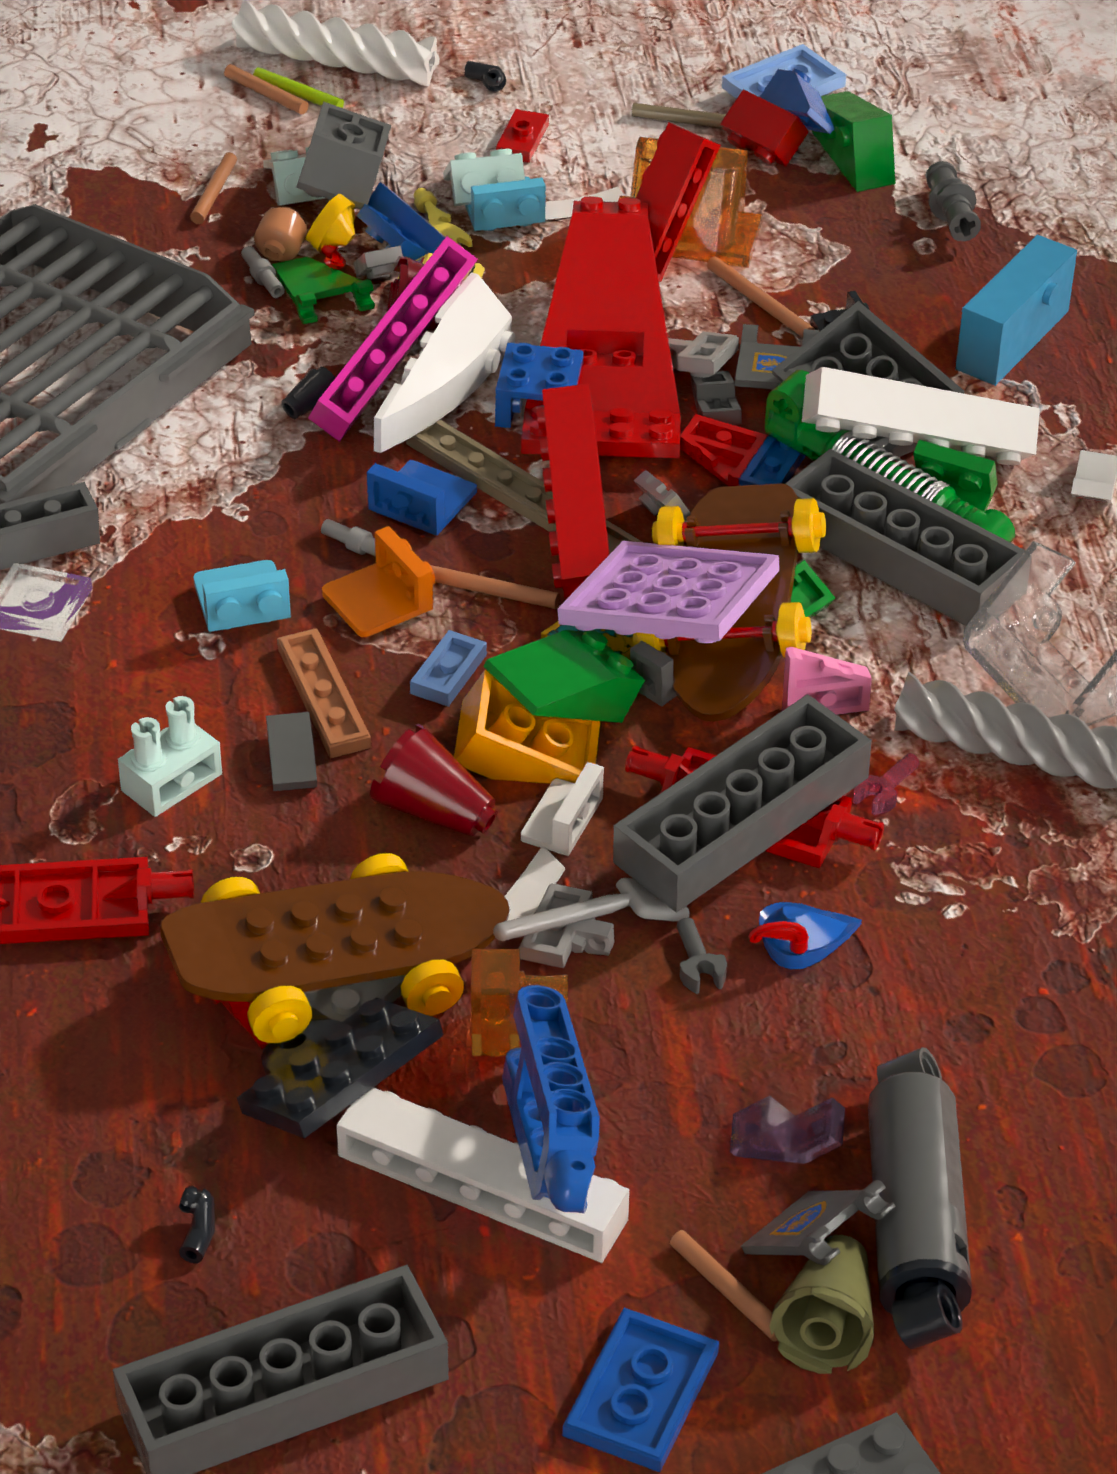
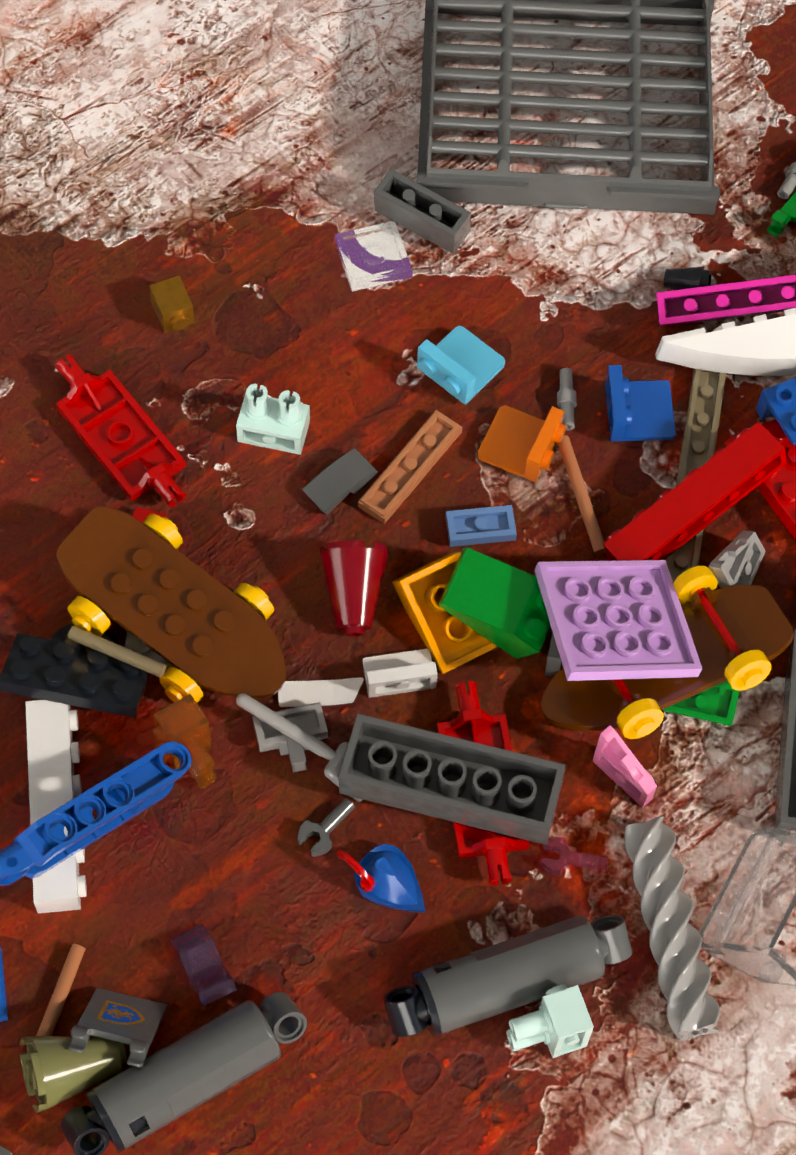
camera: 55 degrees right, 20 degrees up
none -> dark tan bar [68,626,166,678]
none -> dark grey piece [383,915,633,1037]
none -> light aqua brick [506,985,594,1058]

